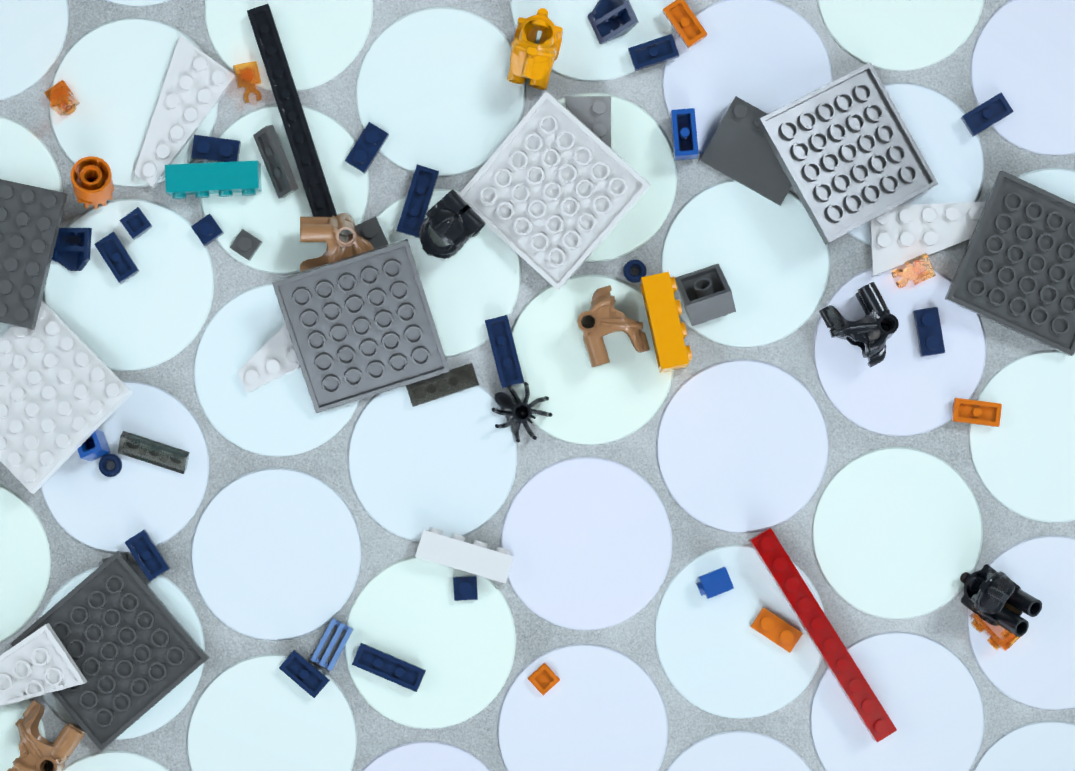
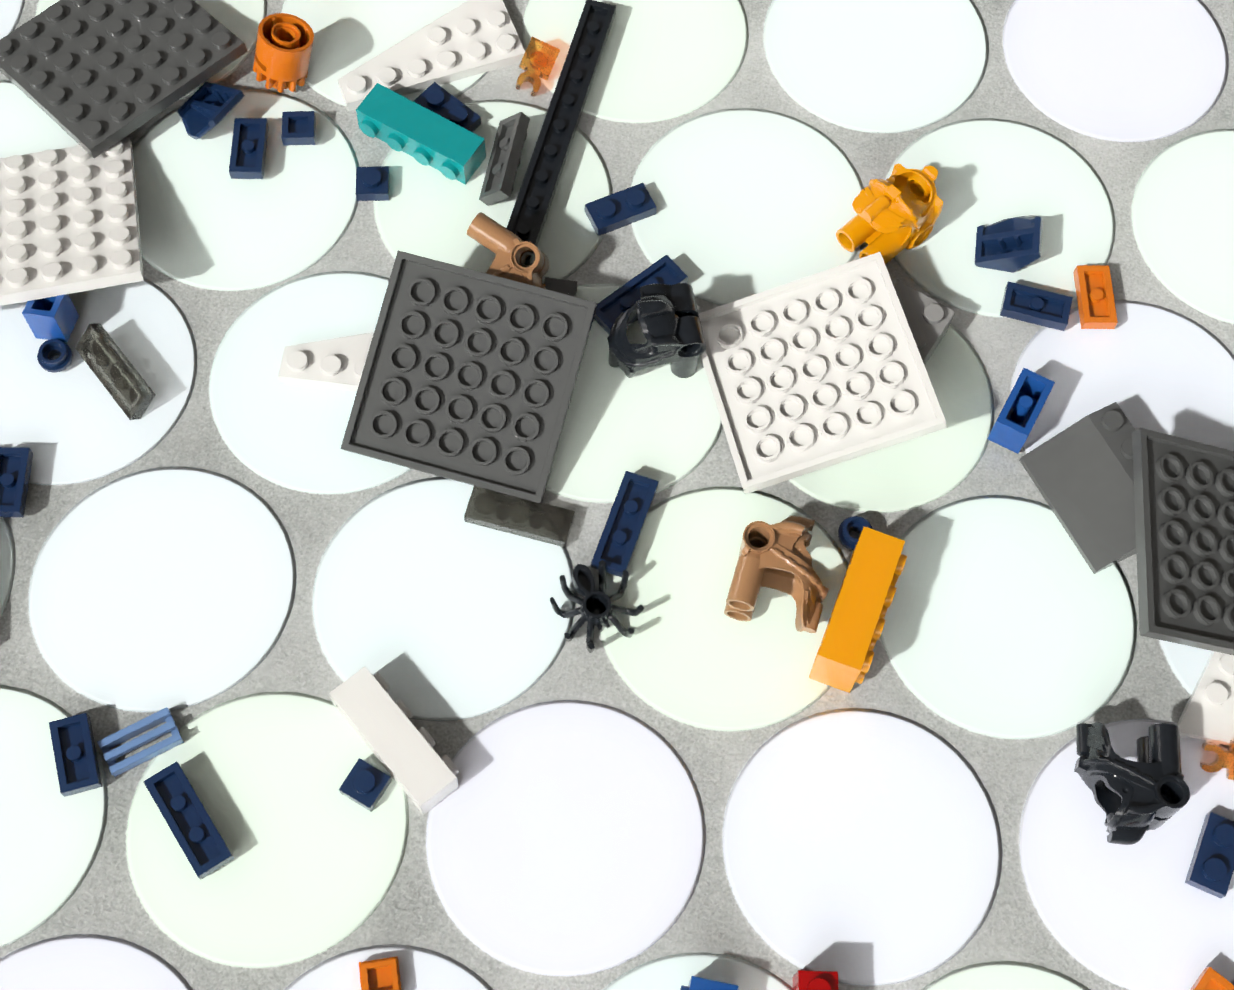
camera: 20 degrees right, 20 degrees down
dark grey plate [230,229,263,261] -> none
dark grey slope [675,263,736,326] -> none

